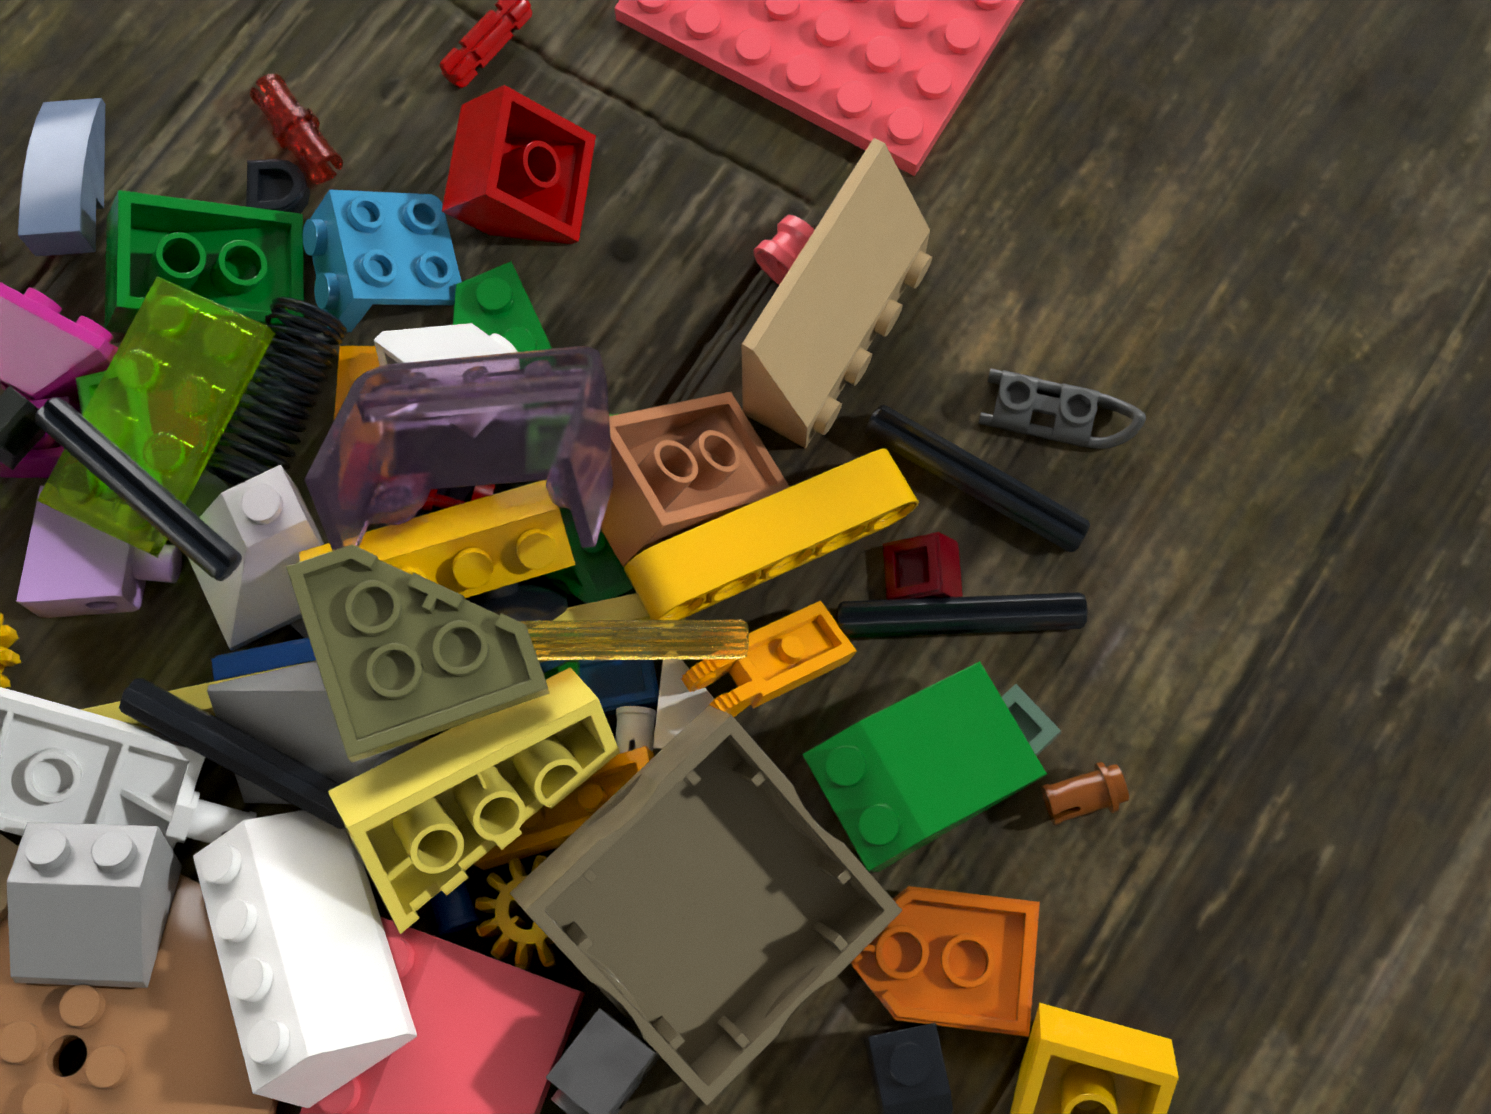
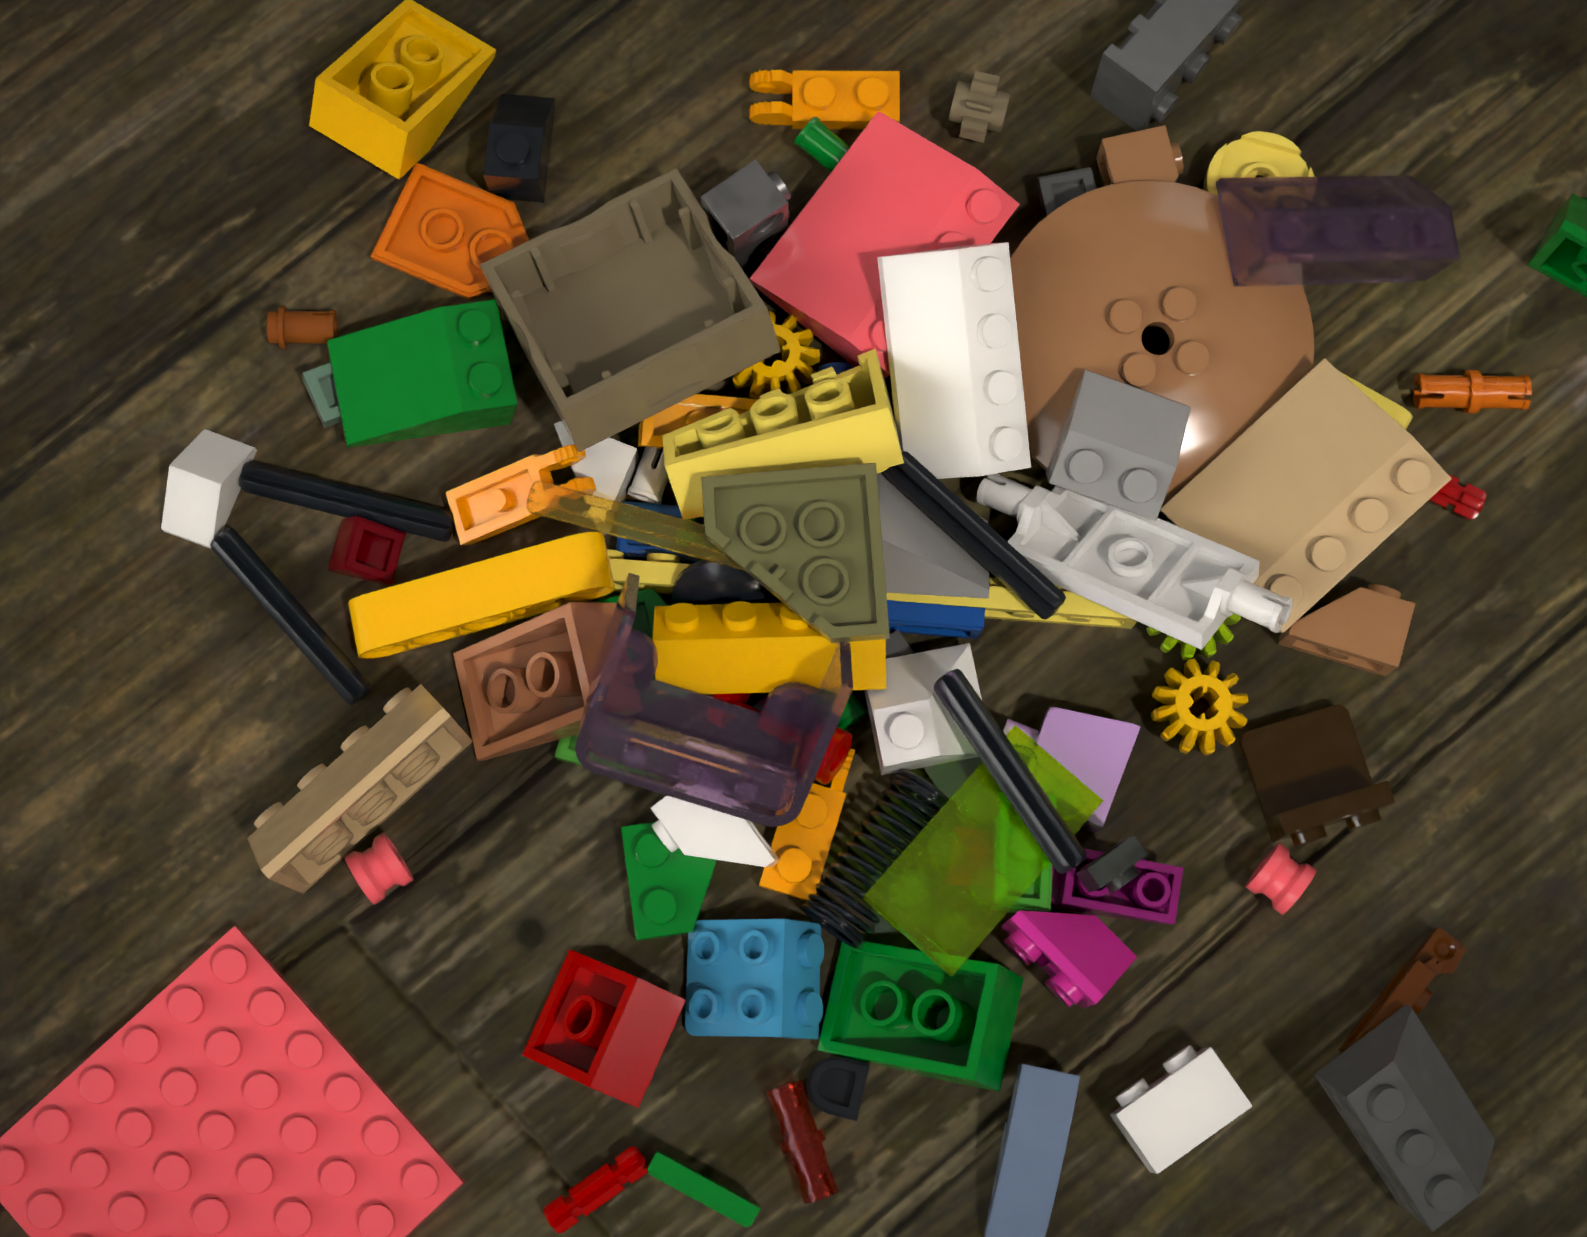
camera: 165 degrees left, 5 degrees up
dark grey piece [978,368,1146,449] -> none
none -> white slope [161,429,257,549]
none -> green tile [647,1150,761,1228]

